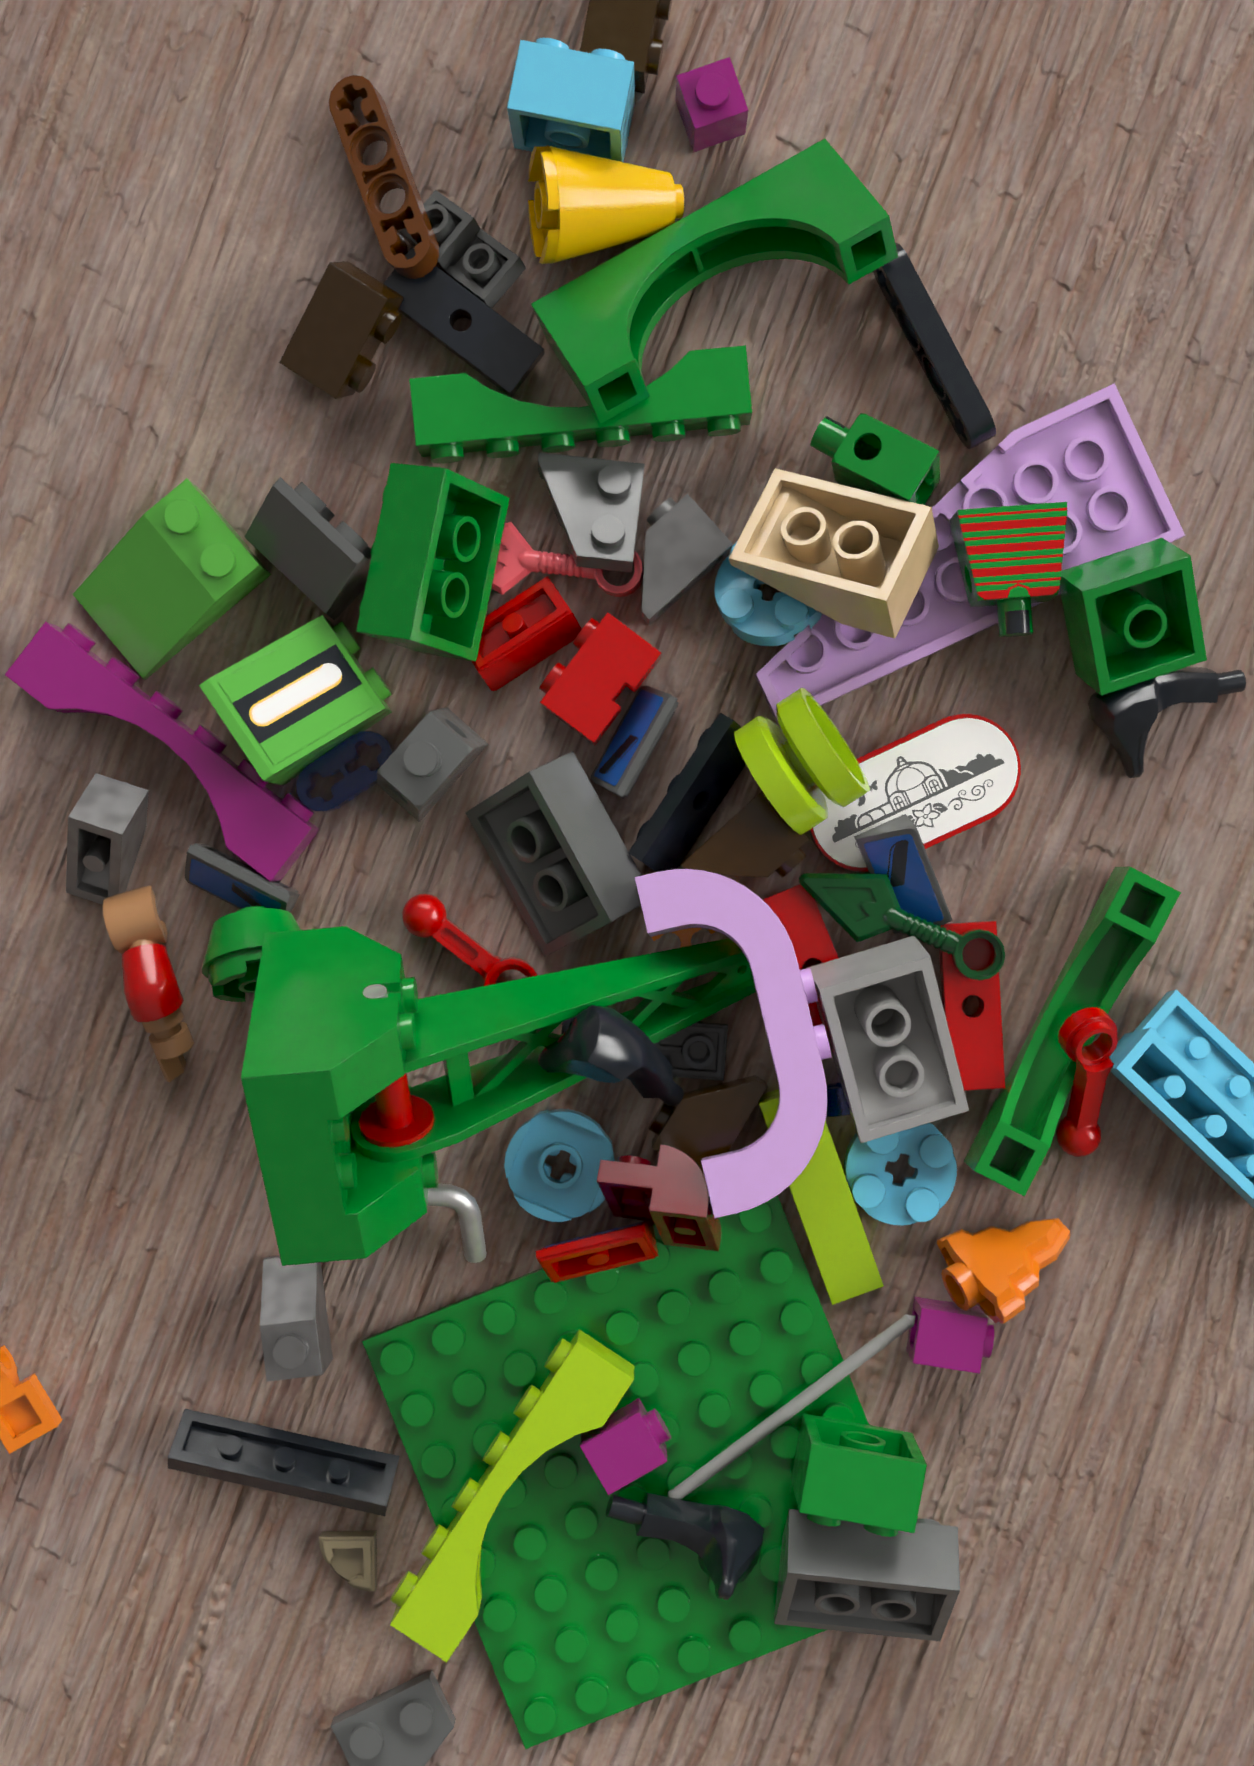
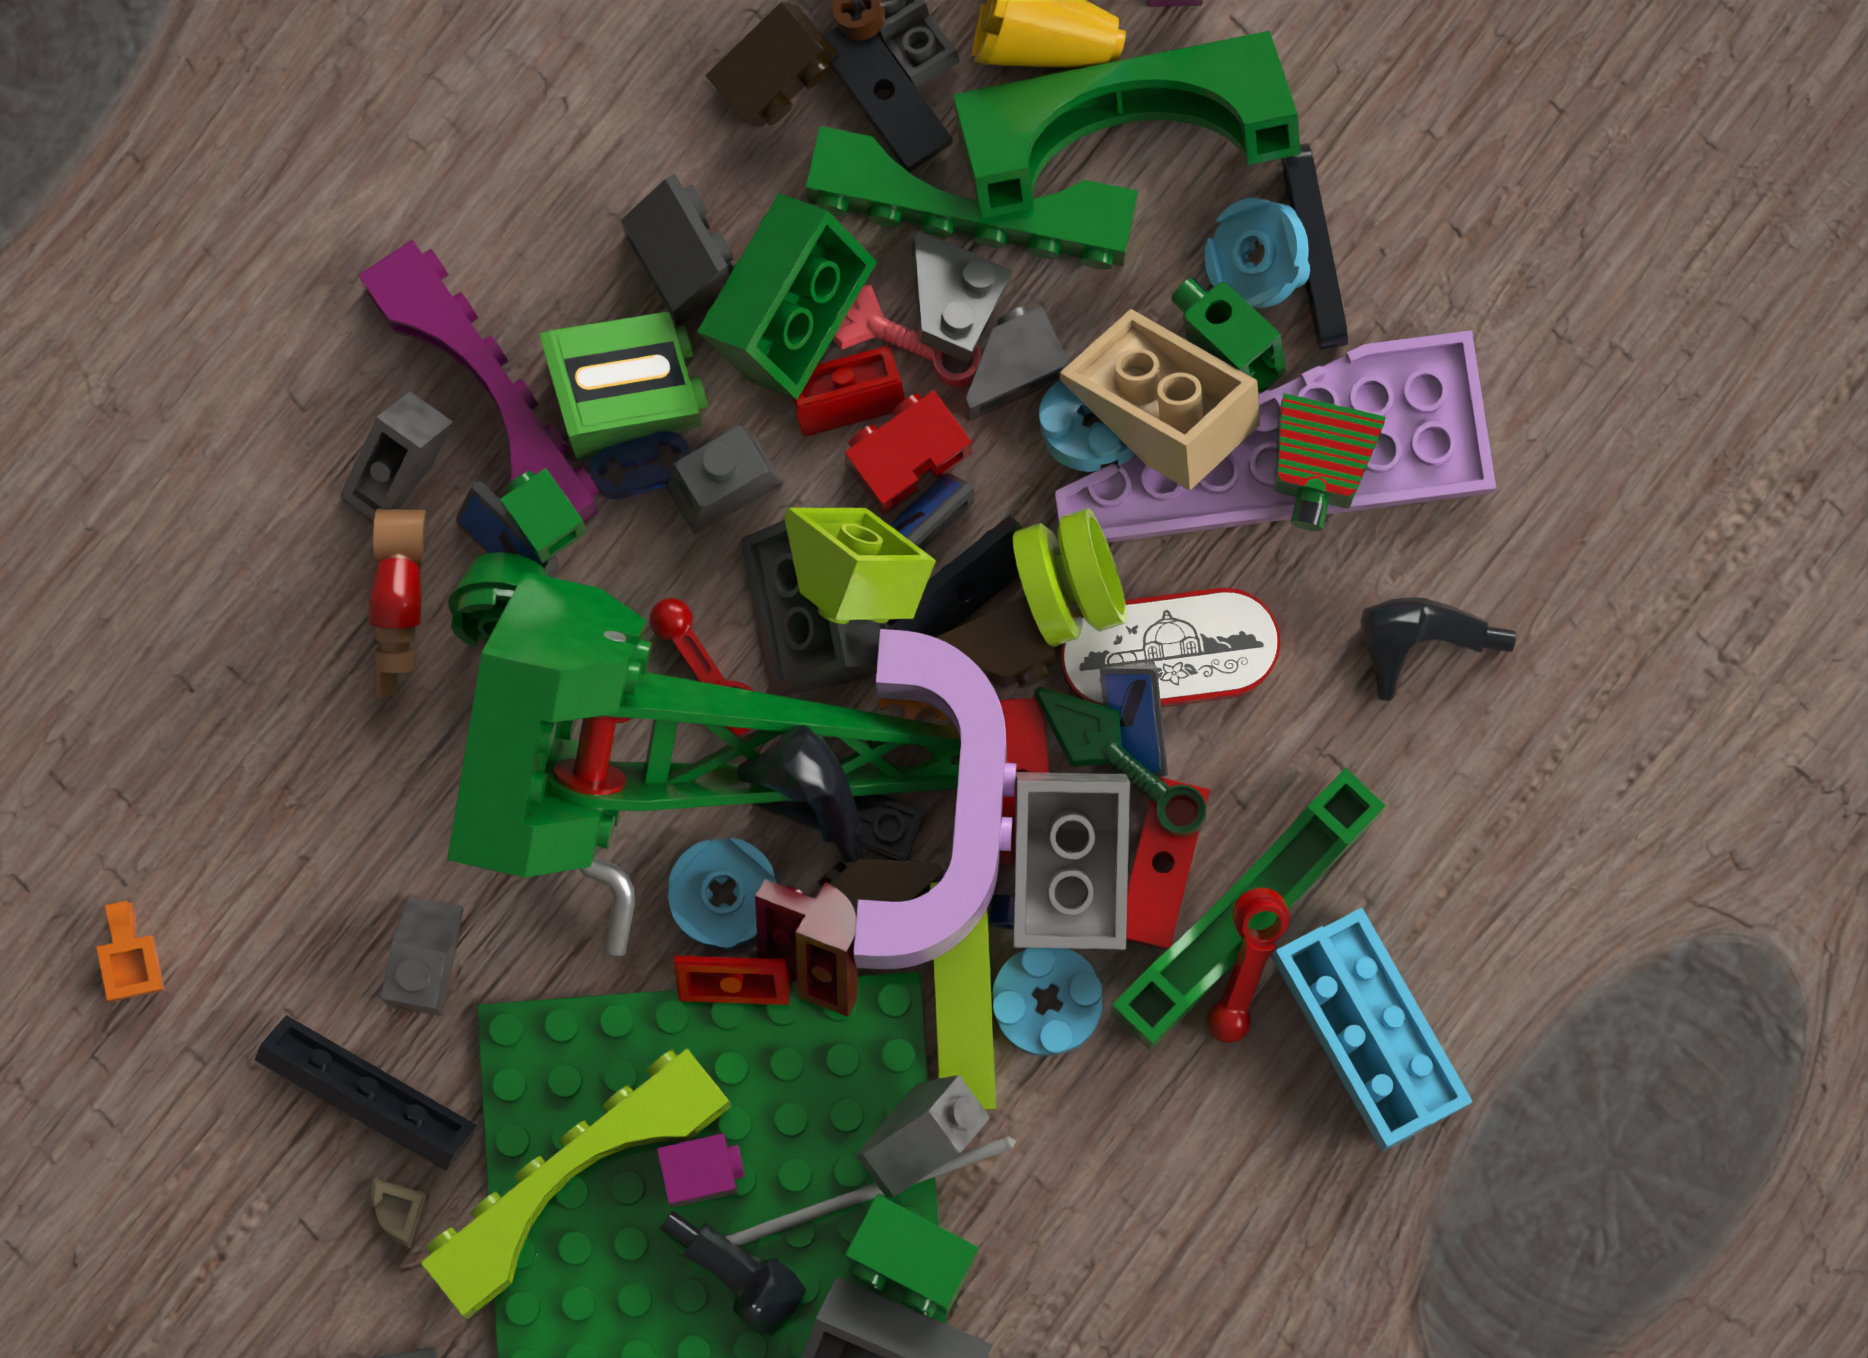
camera: 20 degrees right, 10 degrees down
bright green slope [73,478,271,680] -> none
magenta brick [906,1296,994,1374] -> none
orange rock [936,1218,1070,1324] -> none
green brick [1060,538,1207,696] -> none
none -> green brick [500,468,587,564]
none -> lime slope [784,508,936,624]
none -> flat silver slope [855,1075,990,1198]
none -> medium azure plate [1204,198,1310,308]

